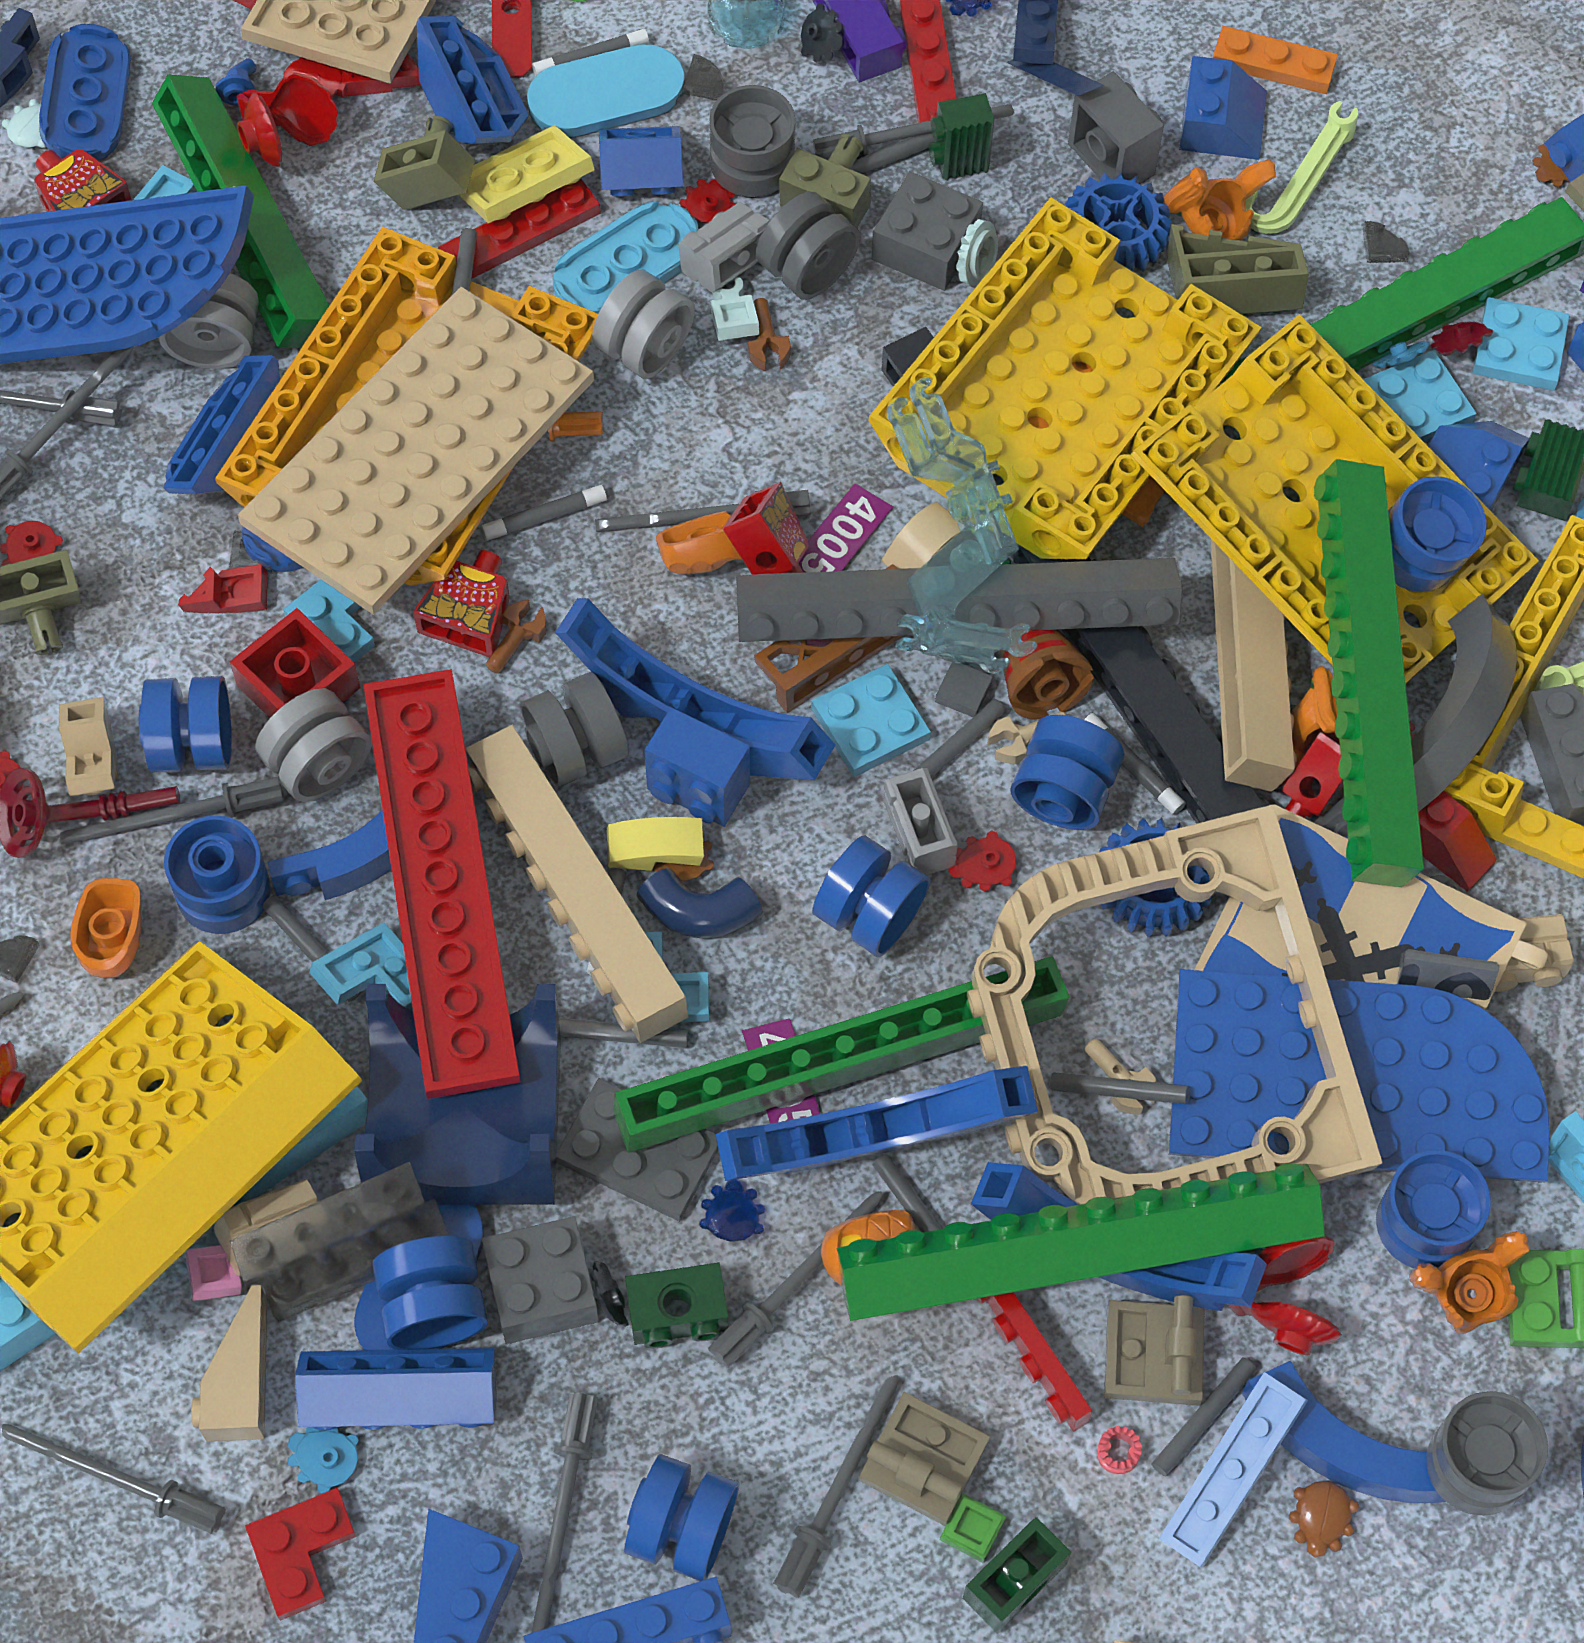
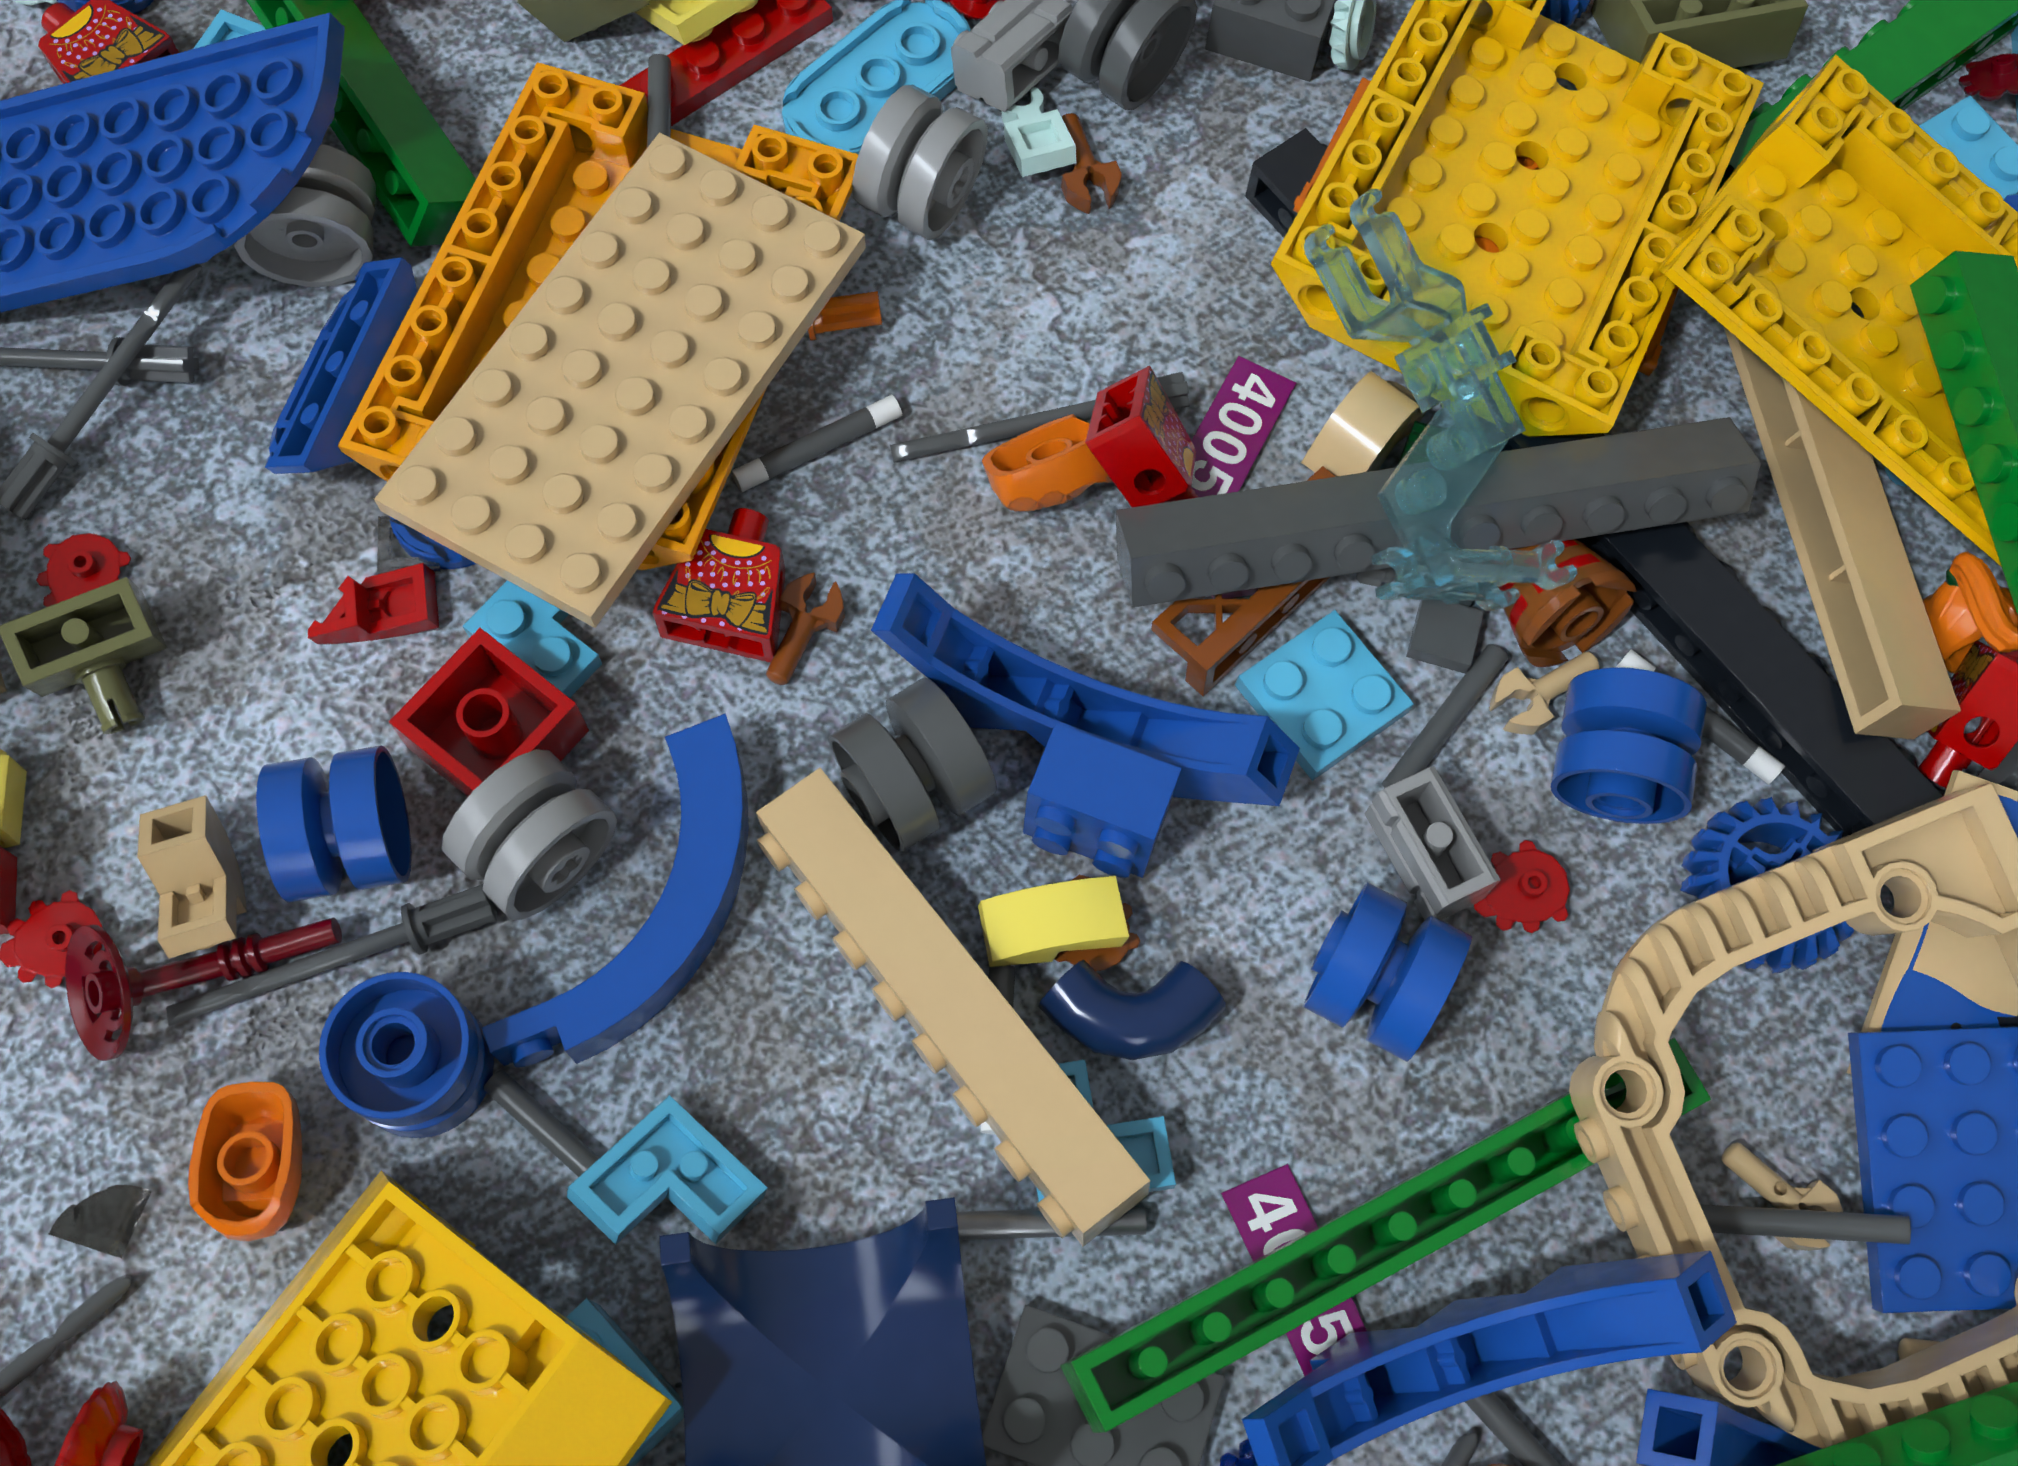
camera: 10 degrees left, 5 degrees up
red plate [363,669,521,1099] -> none
dark azure piece [1372,340,1430,368] -> none

